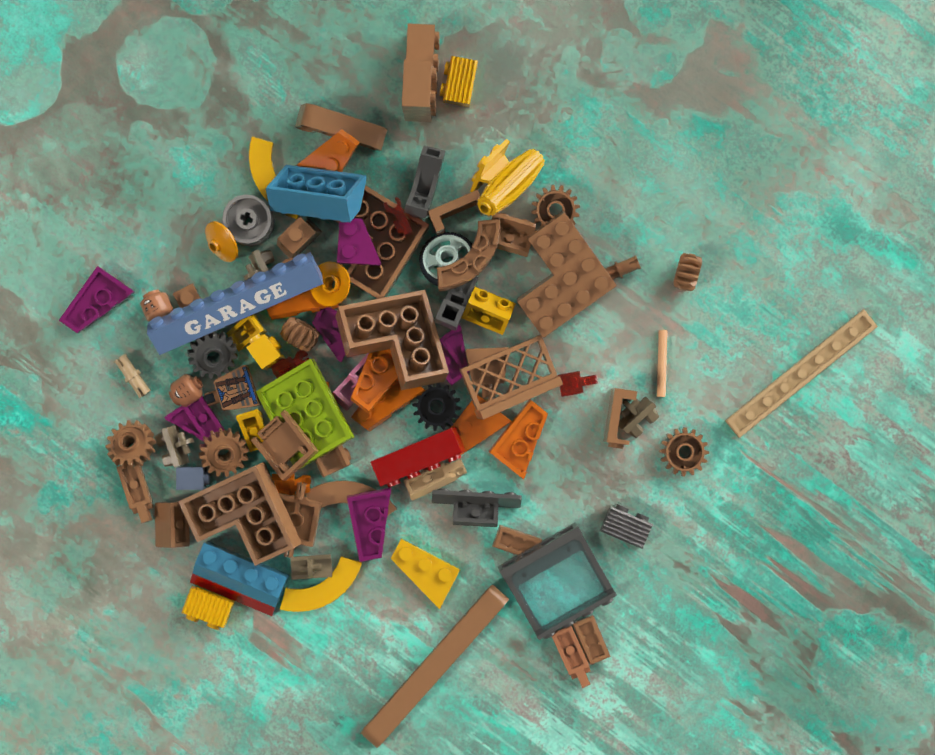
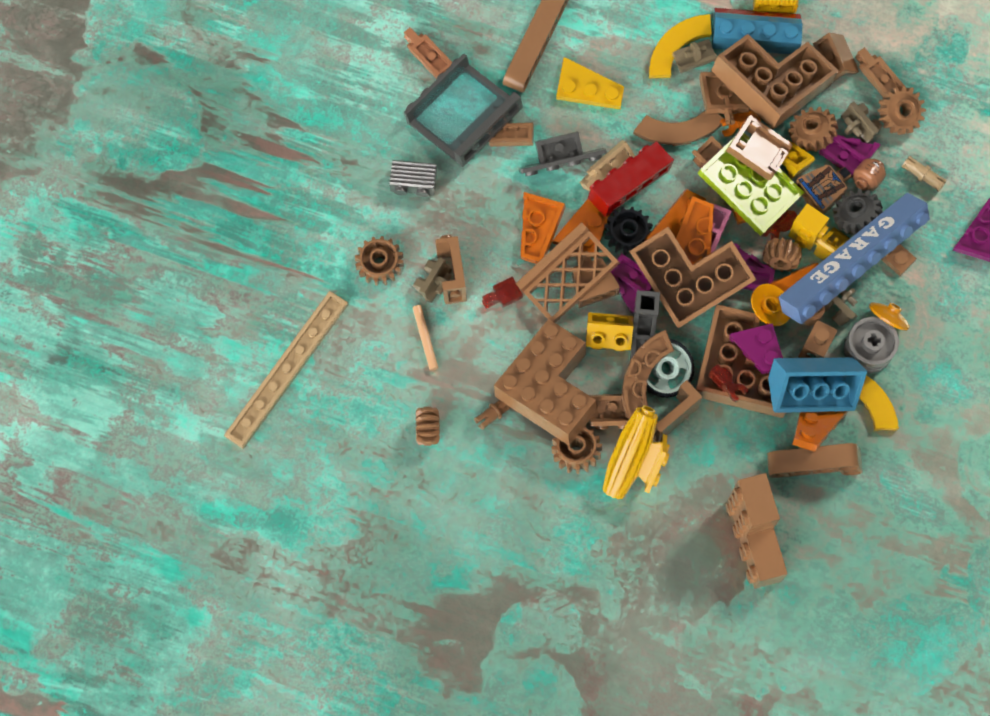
camera: 165 degrees right, 15 degrees down
nougat head [140,290,173,322] -> none
sand blue brick [176,467,210,490] -> none
magenta wing [347,488,391,562] -> none
dark grey arch [404,145,446,218] -> none
yellow brick [440,56,478,107] -> none
medium nougat plate [573,614,611,665] -> none

